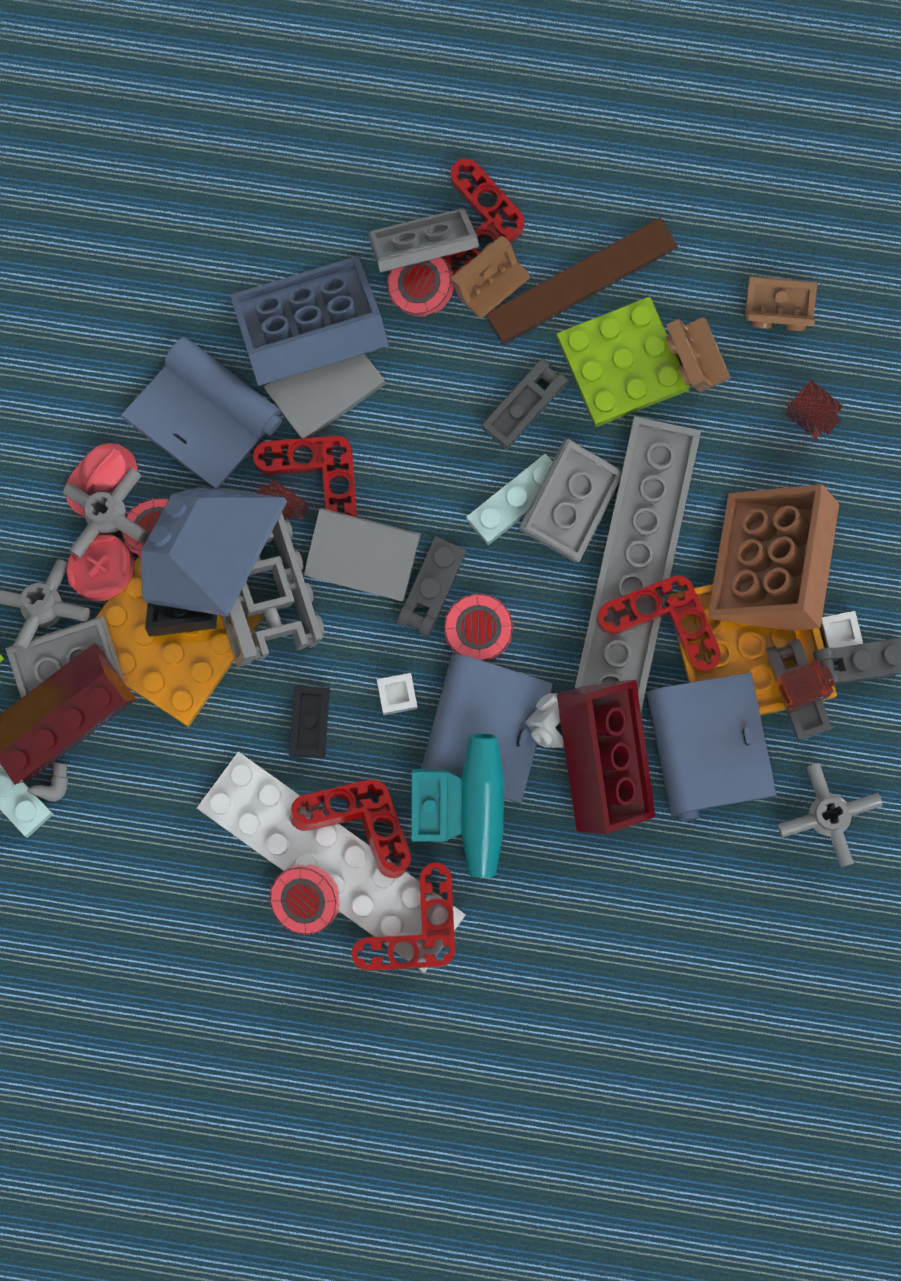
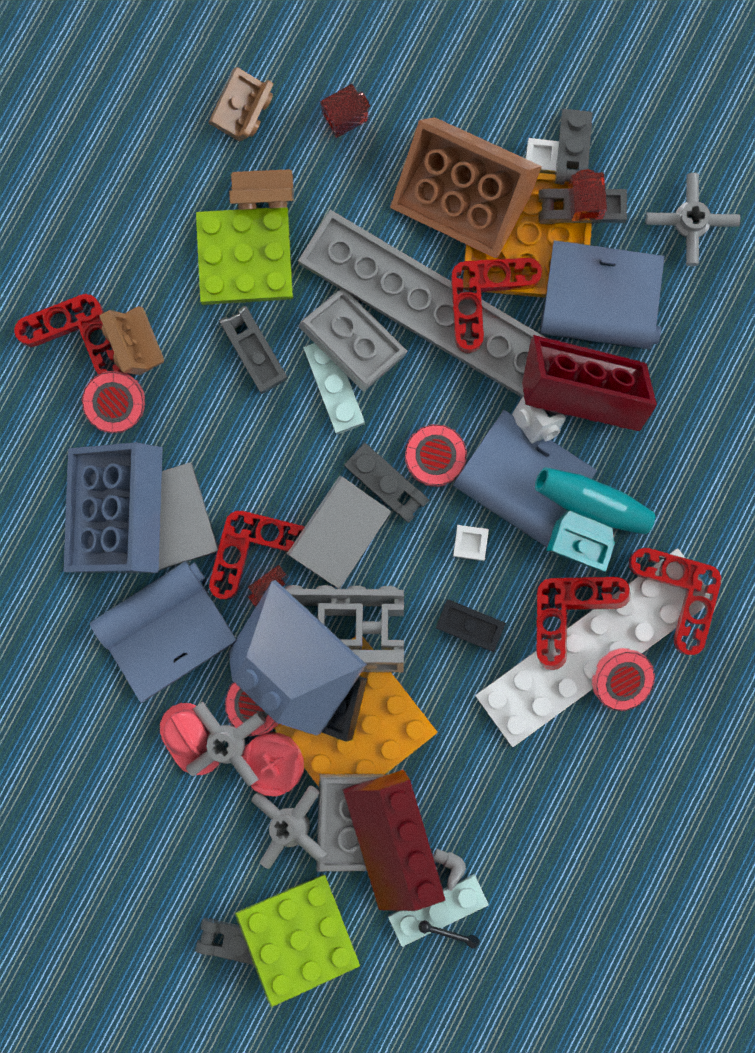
camera: 70 degrees left, 5 degrees up
light grey tile [368,208,479,272] -> none
reddish brown tile [486,217,677,345] -> none

